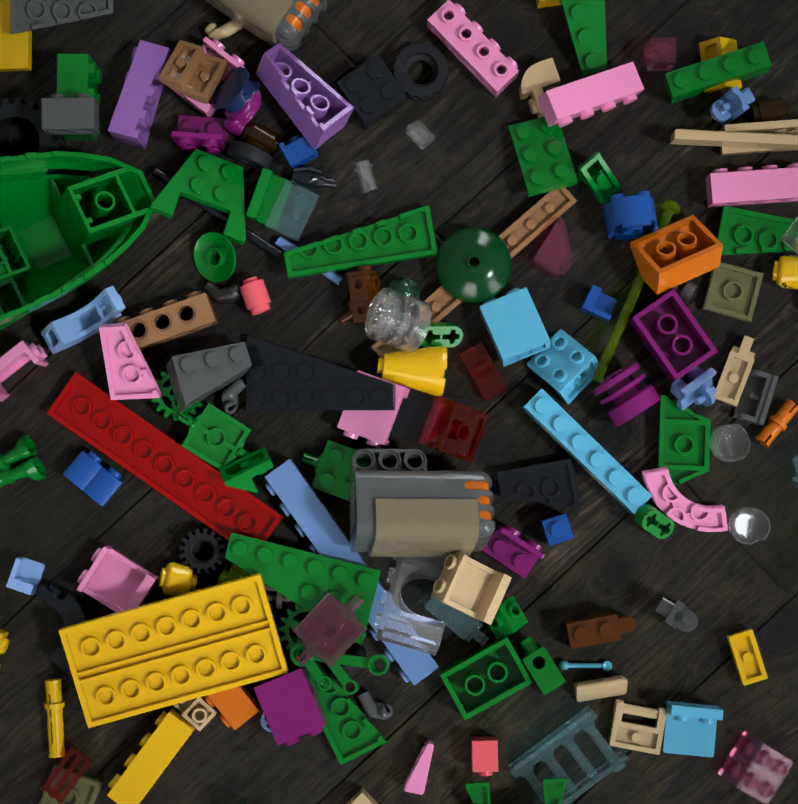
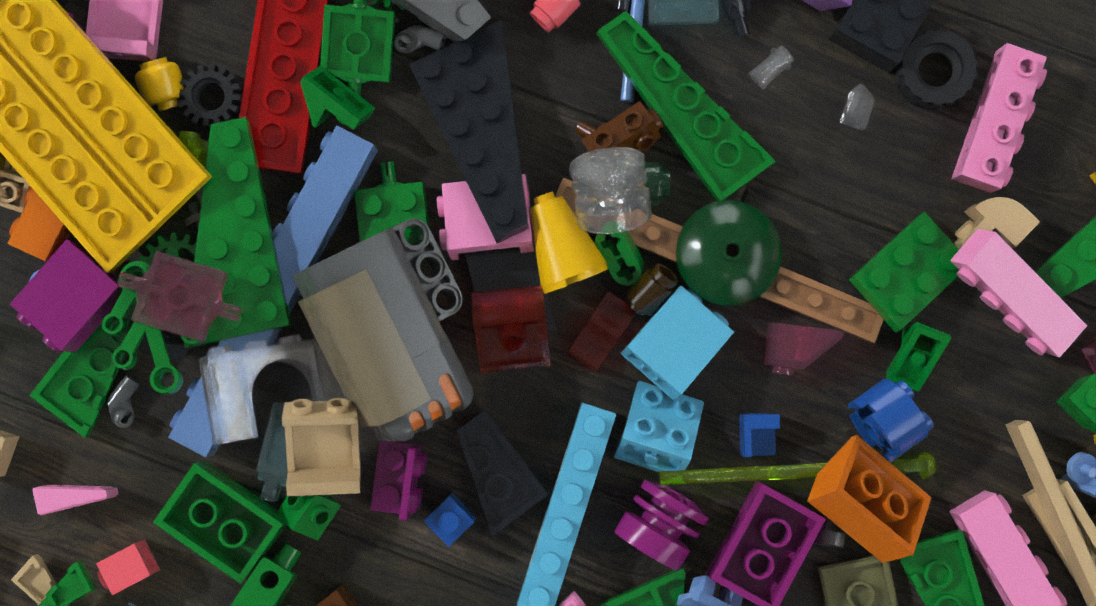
camera: 70 degrees right, 0 degrees up
none -> dark brown brick [627,263,678,316]

